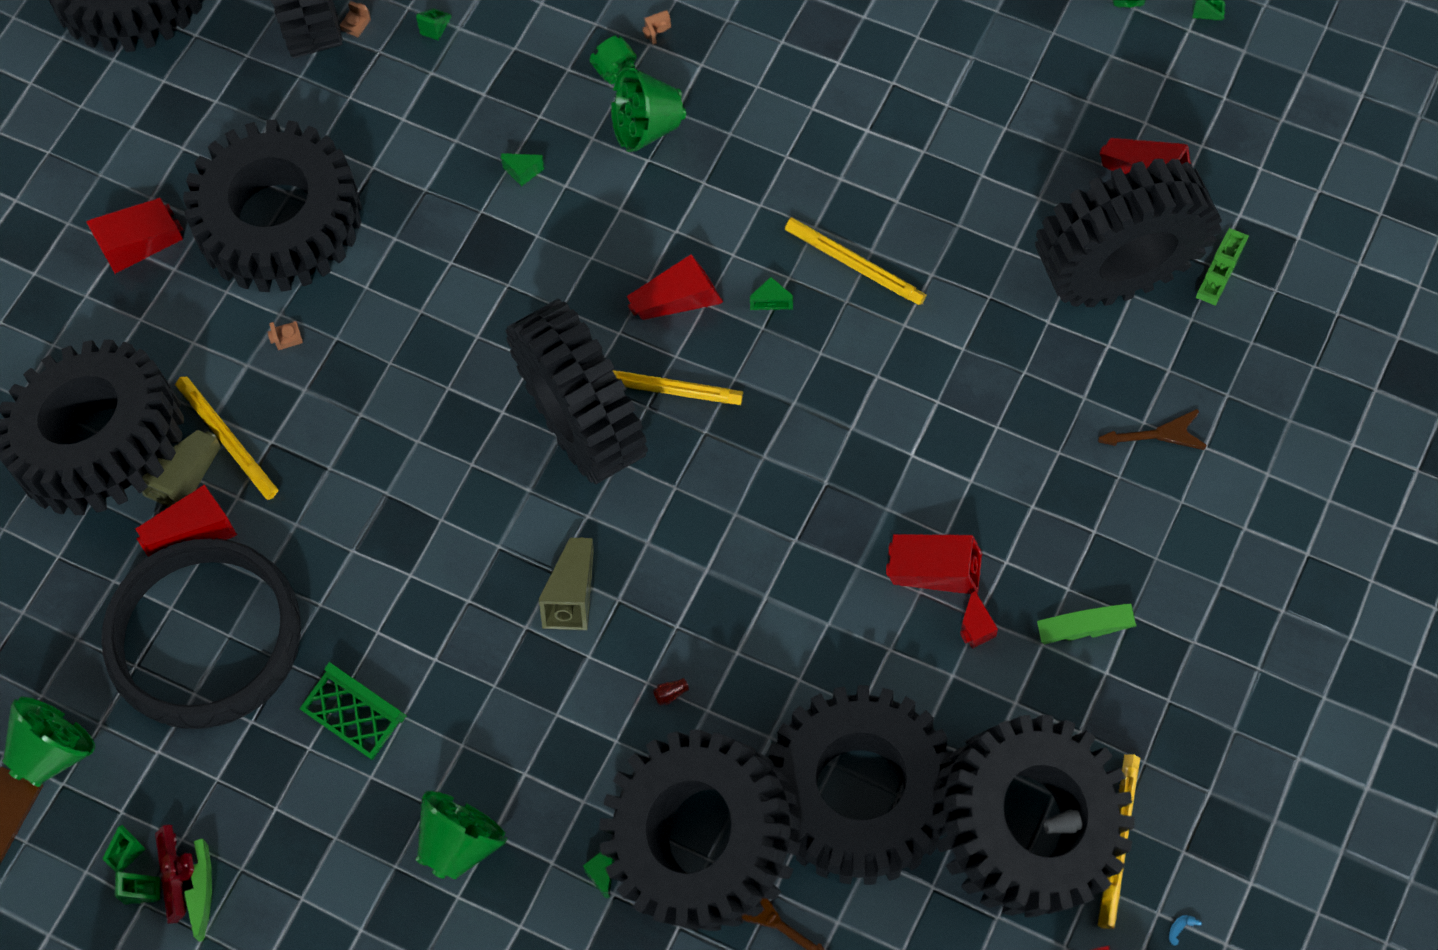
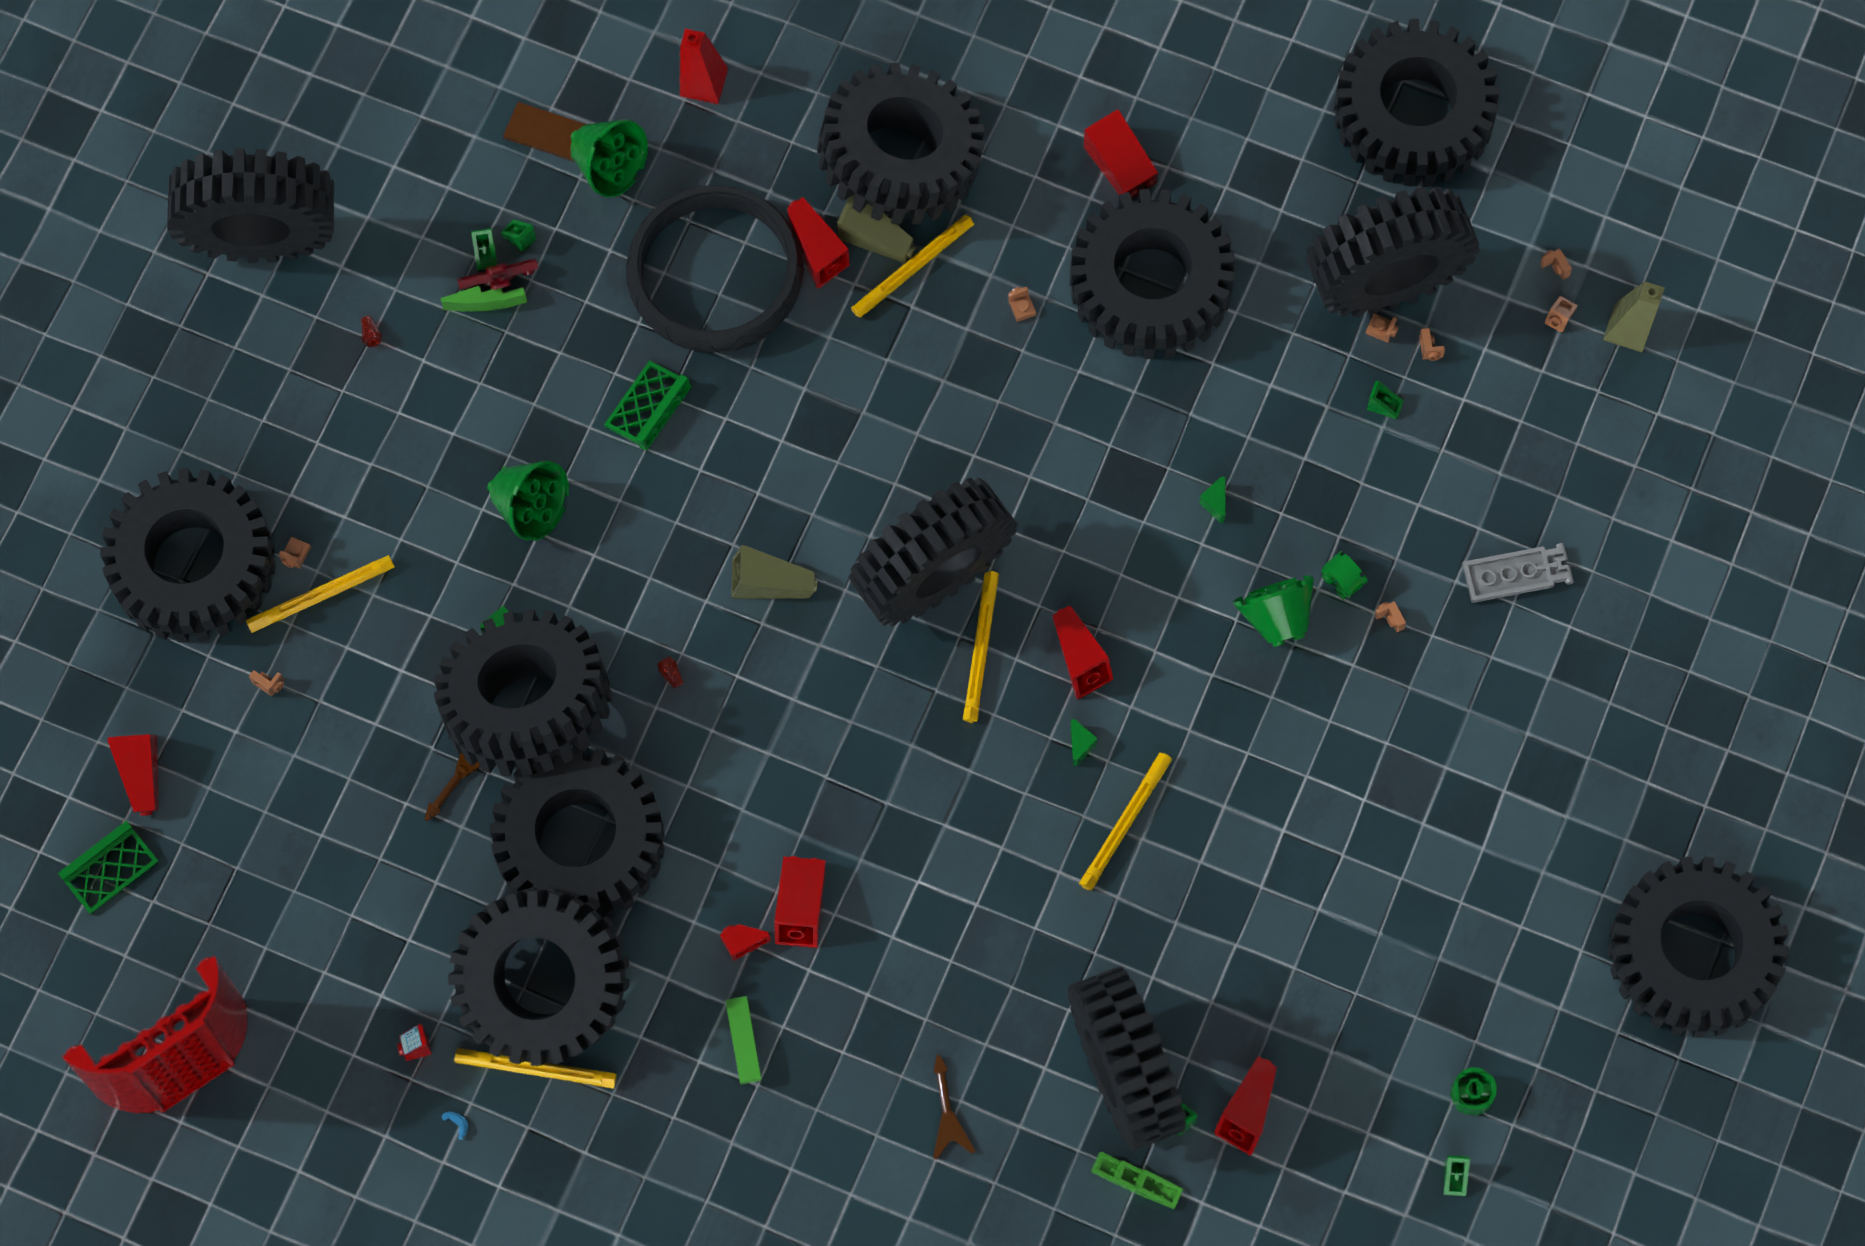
camera: 85 degrees right, 5 degrees up
dark grey cone [1043,809,1082,834] -> none

